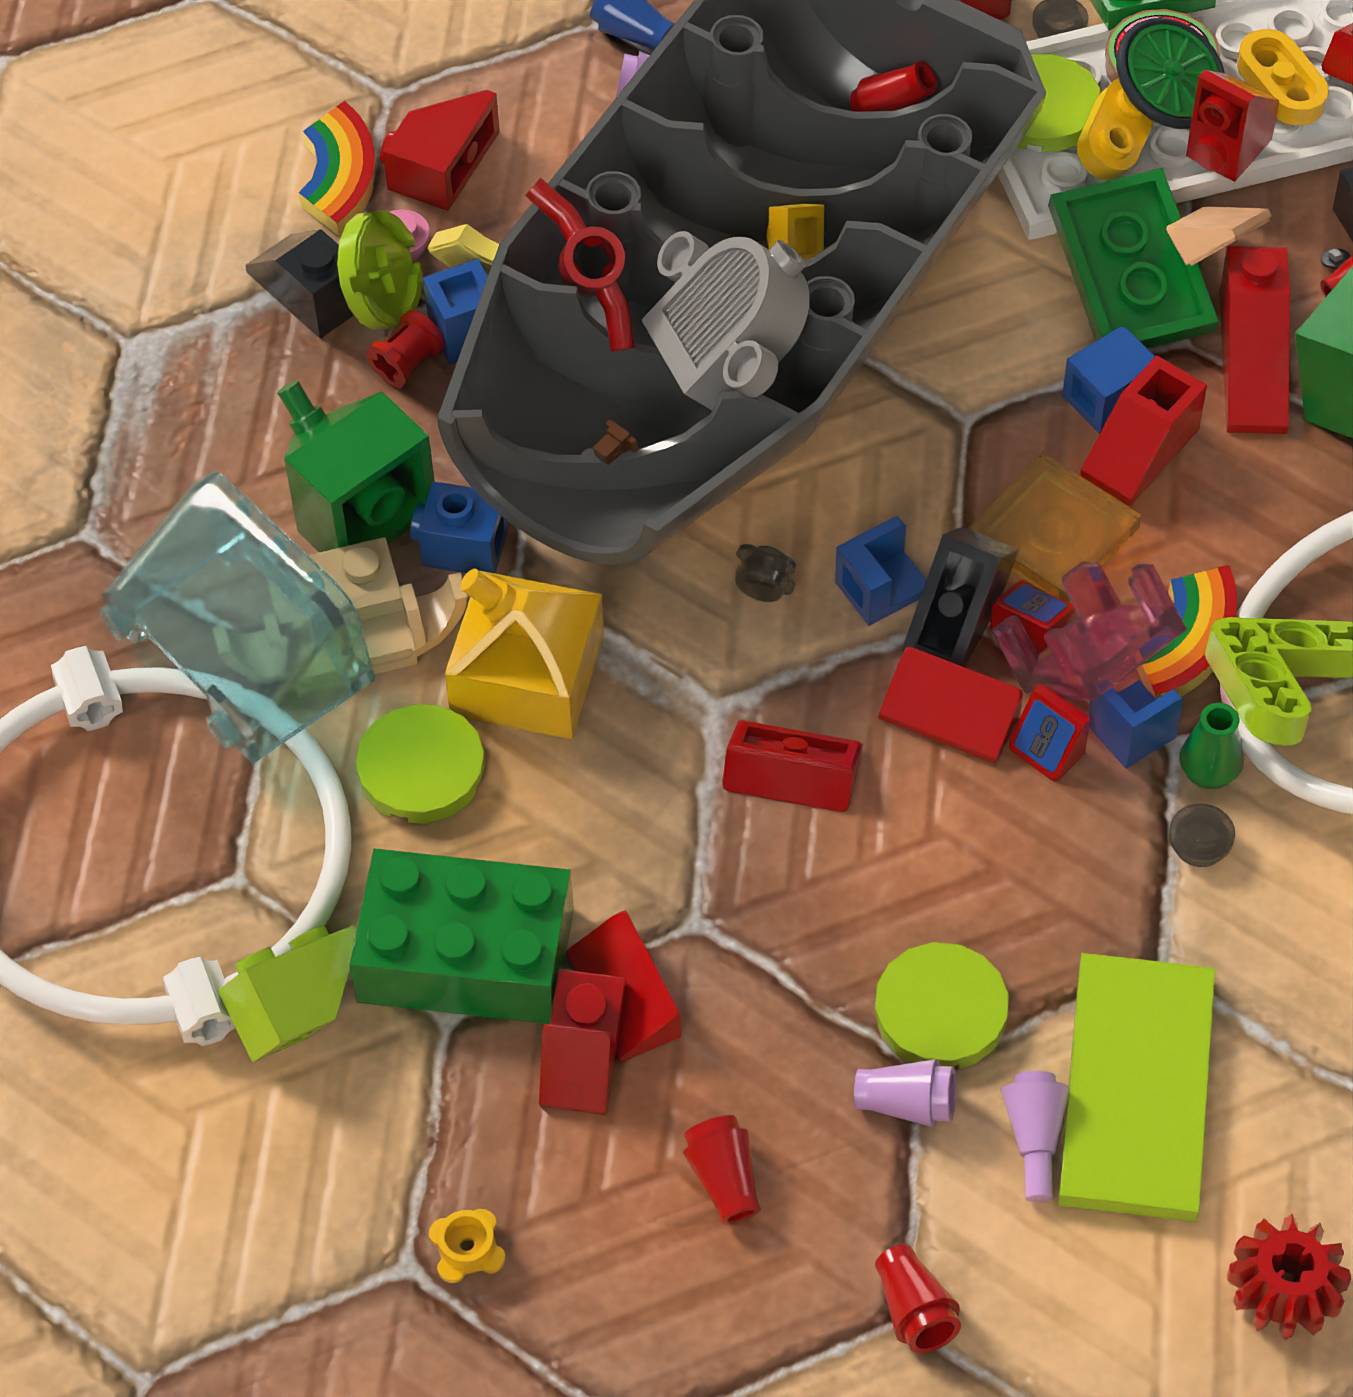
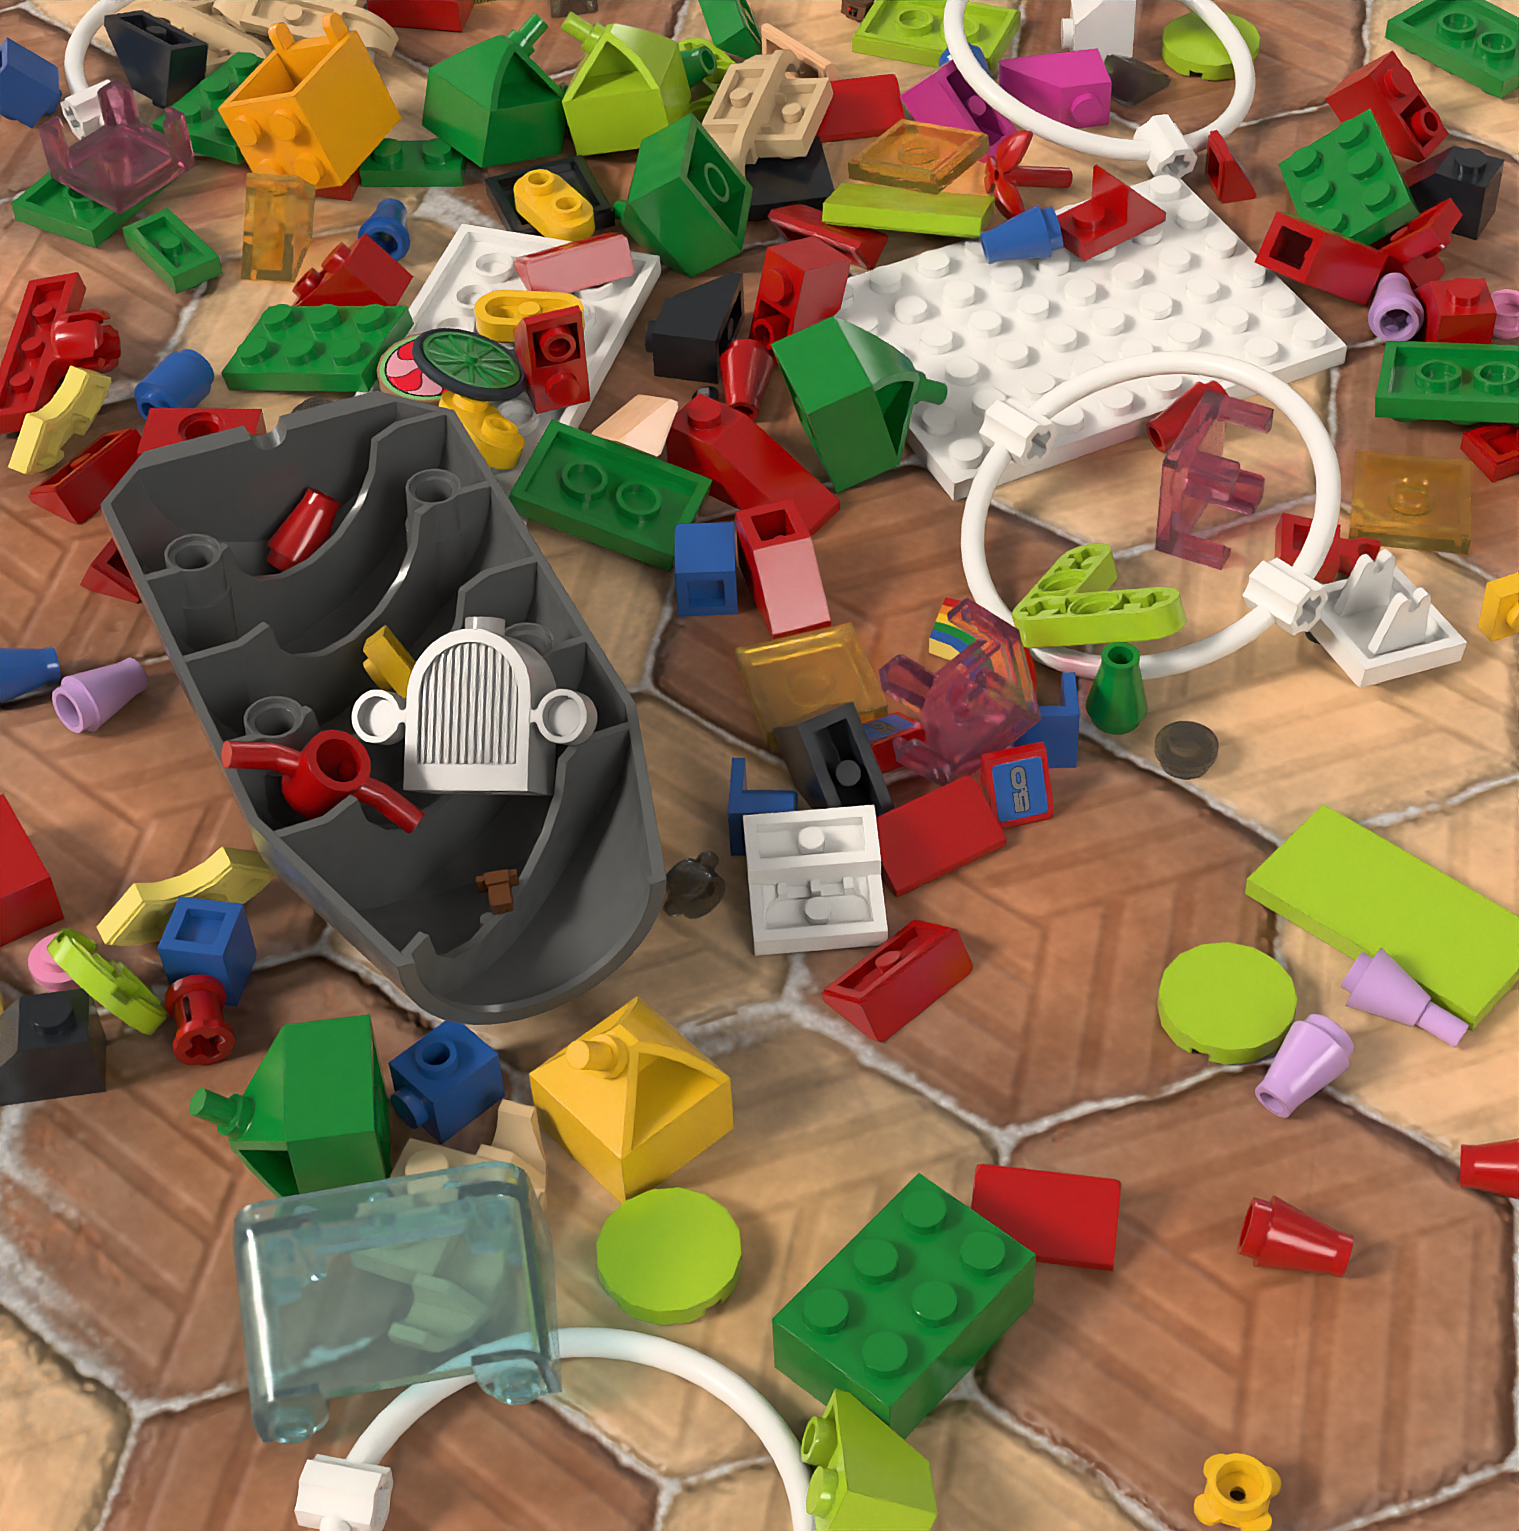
camera: 55 degrees left, 10 degrees down
red slope [539,969,627,1115] -> none
none -> white slope [743,805,888,956]

